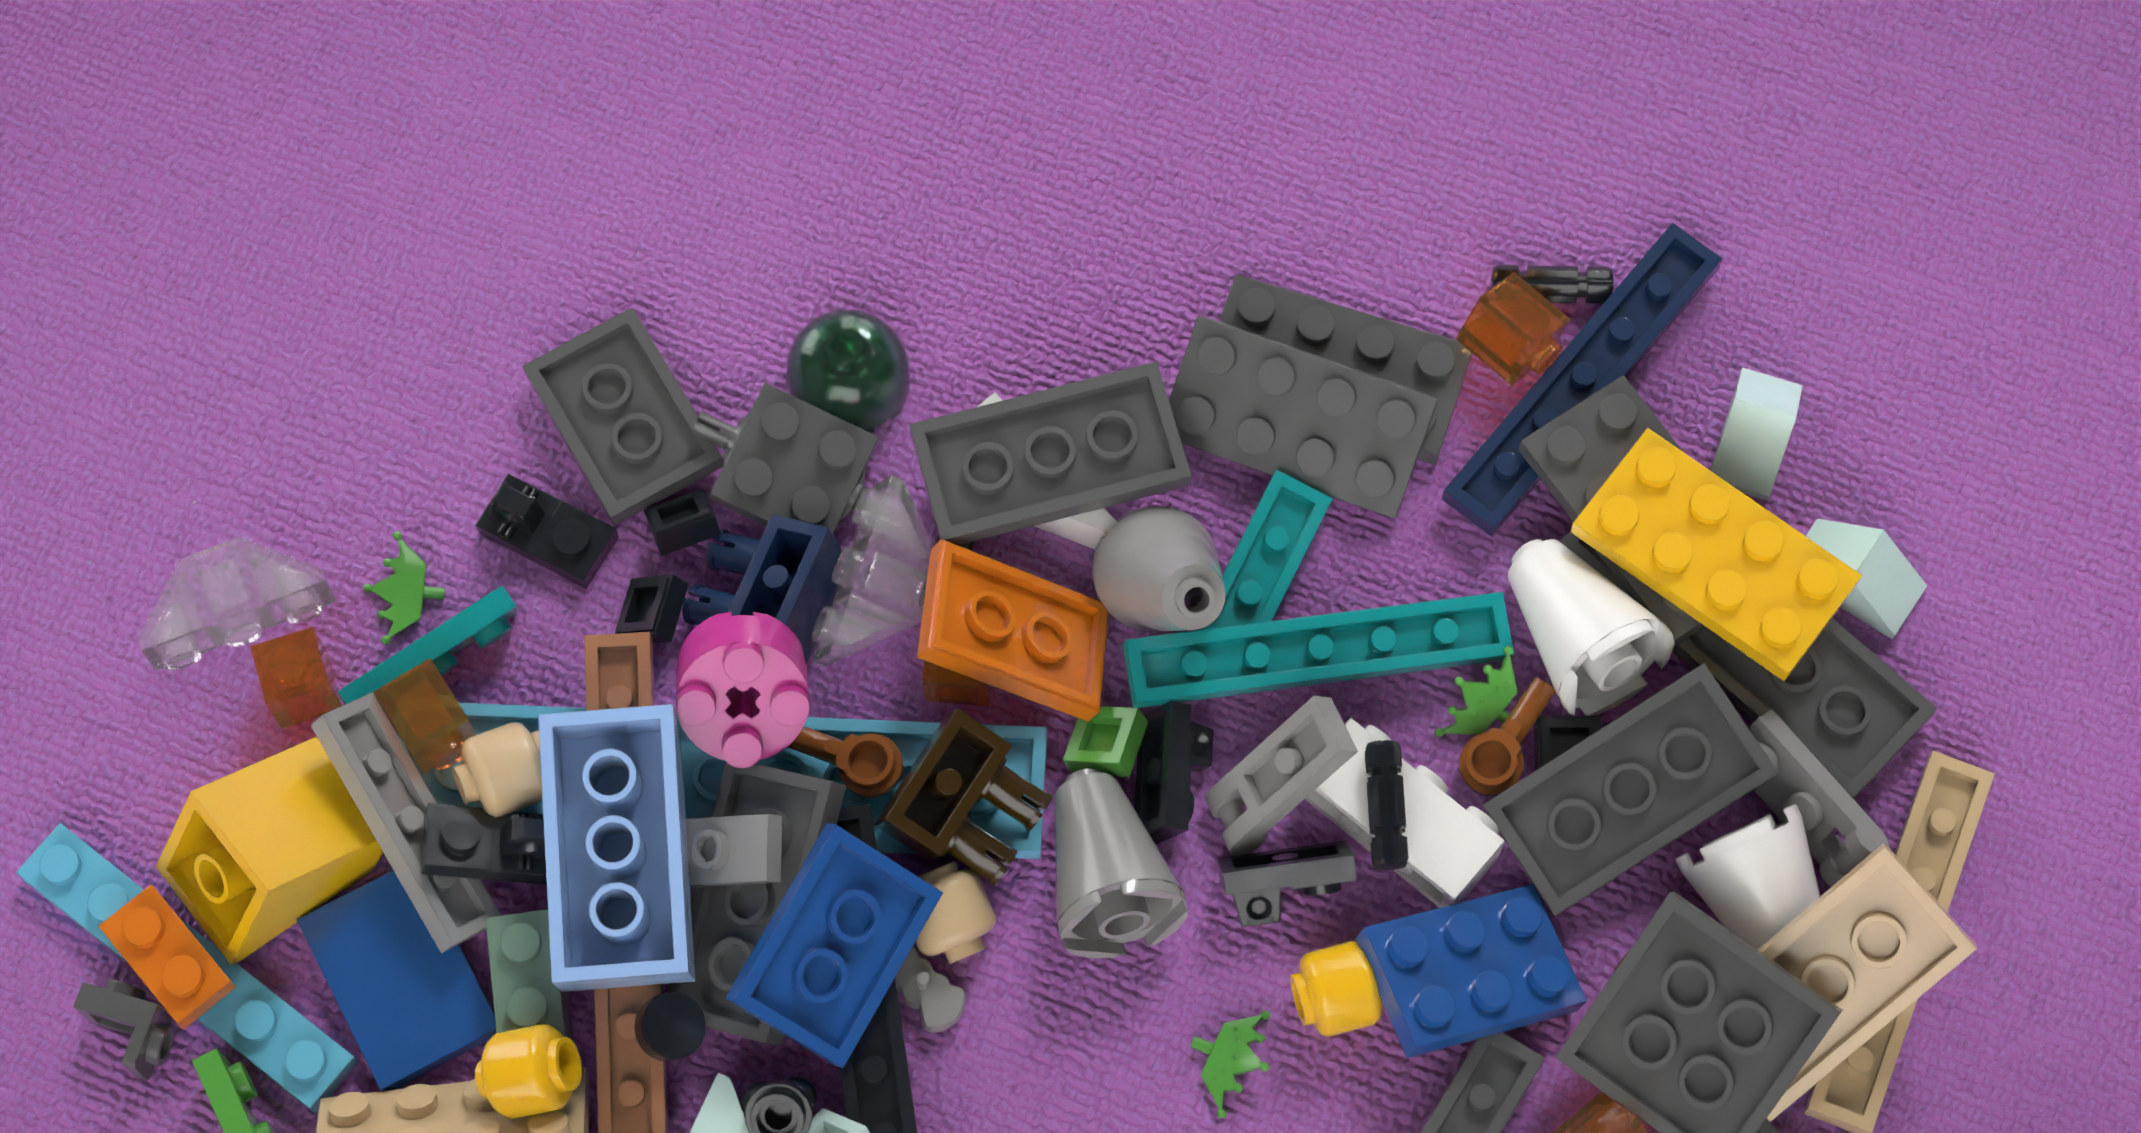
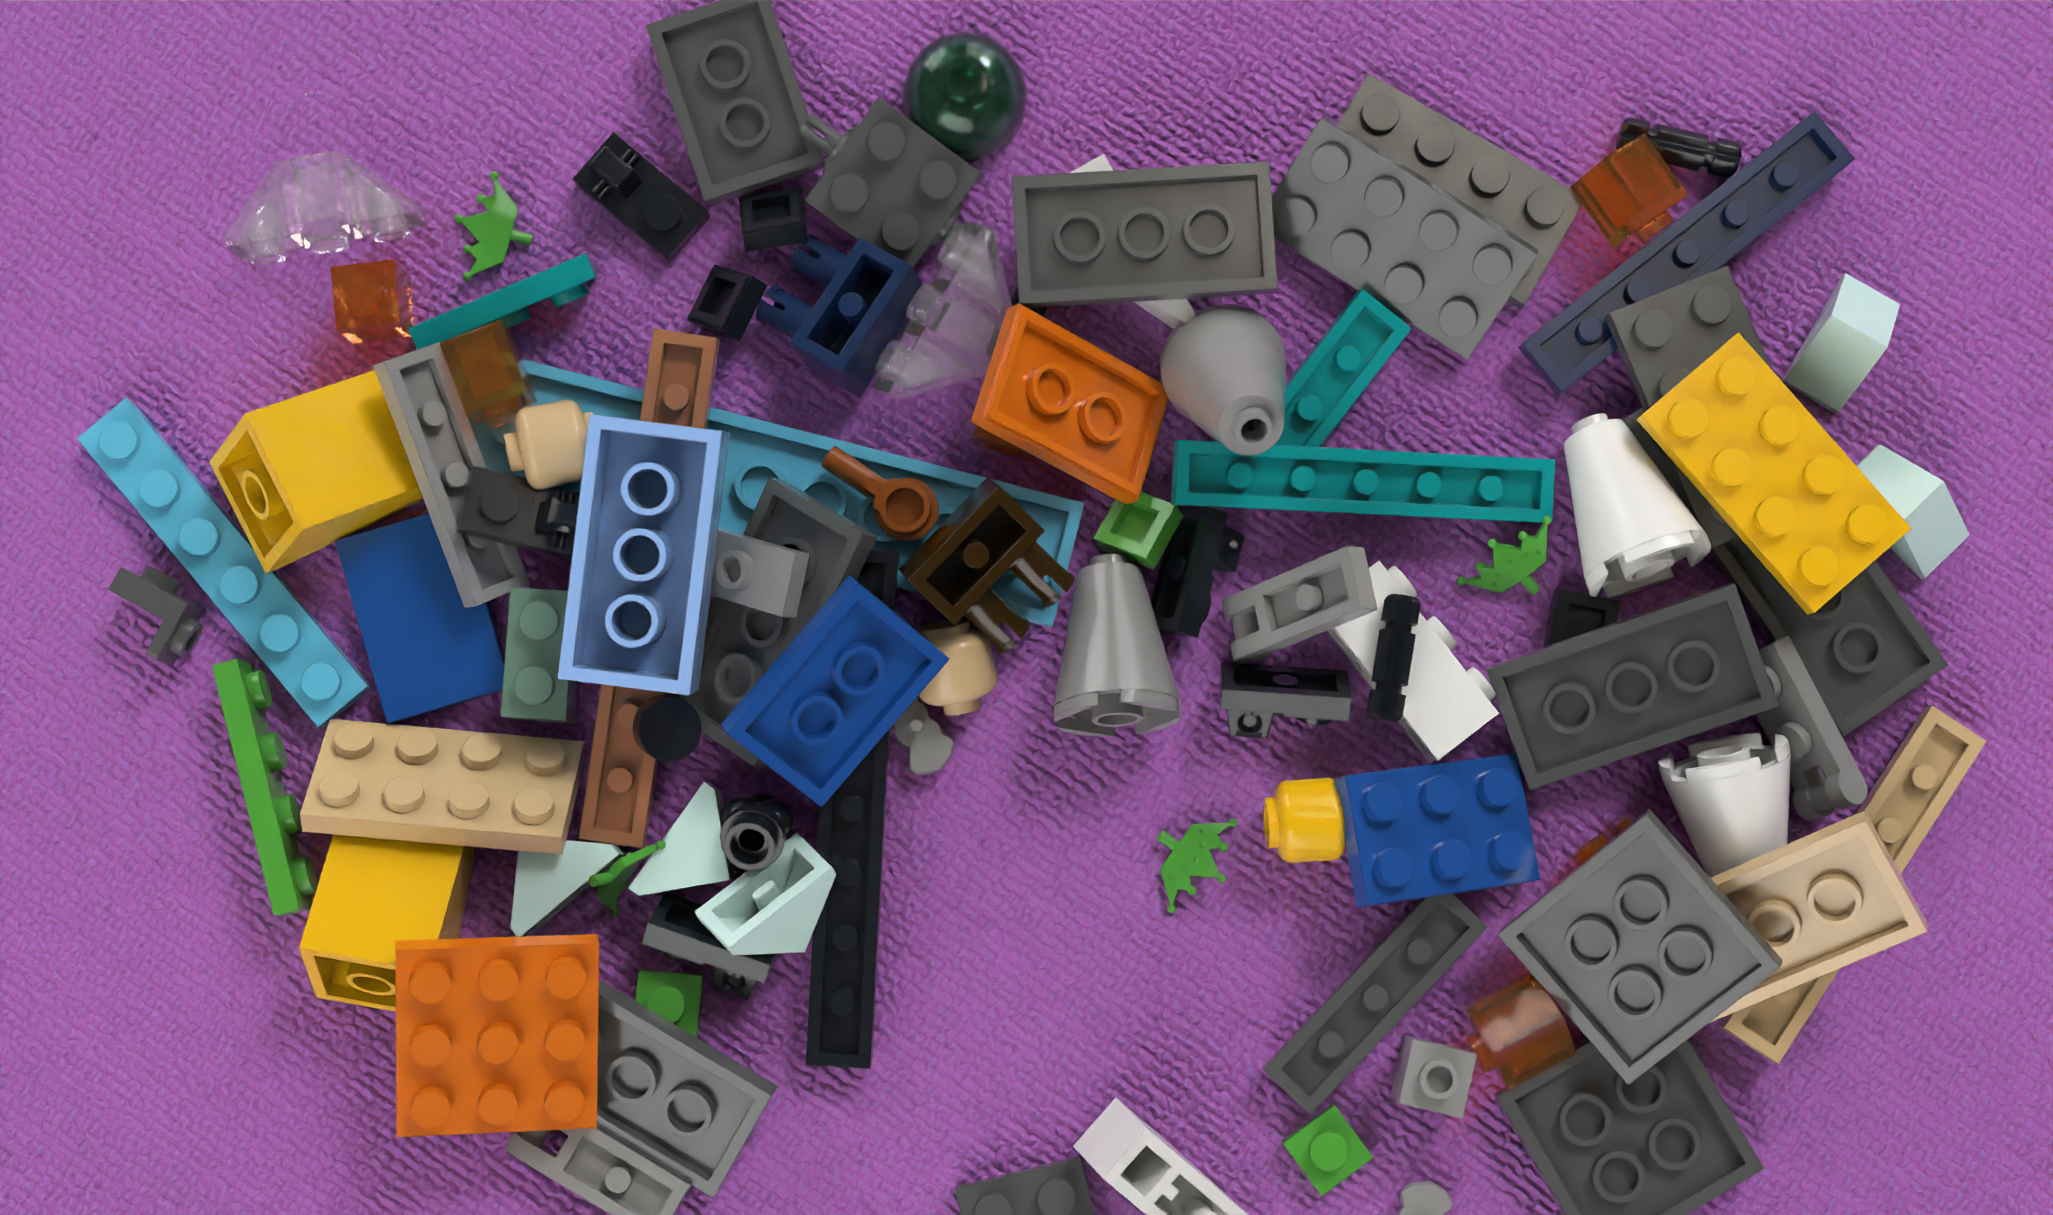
camera: 10 degrees right, 15 degrees up
orange plate [98,884,236,1030] -> none
yellow head [475,1024,582,1119] -> none
dark pink brick [676,612,810,768] -> none
dark orange plate [1460,677,1556,796] -> none

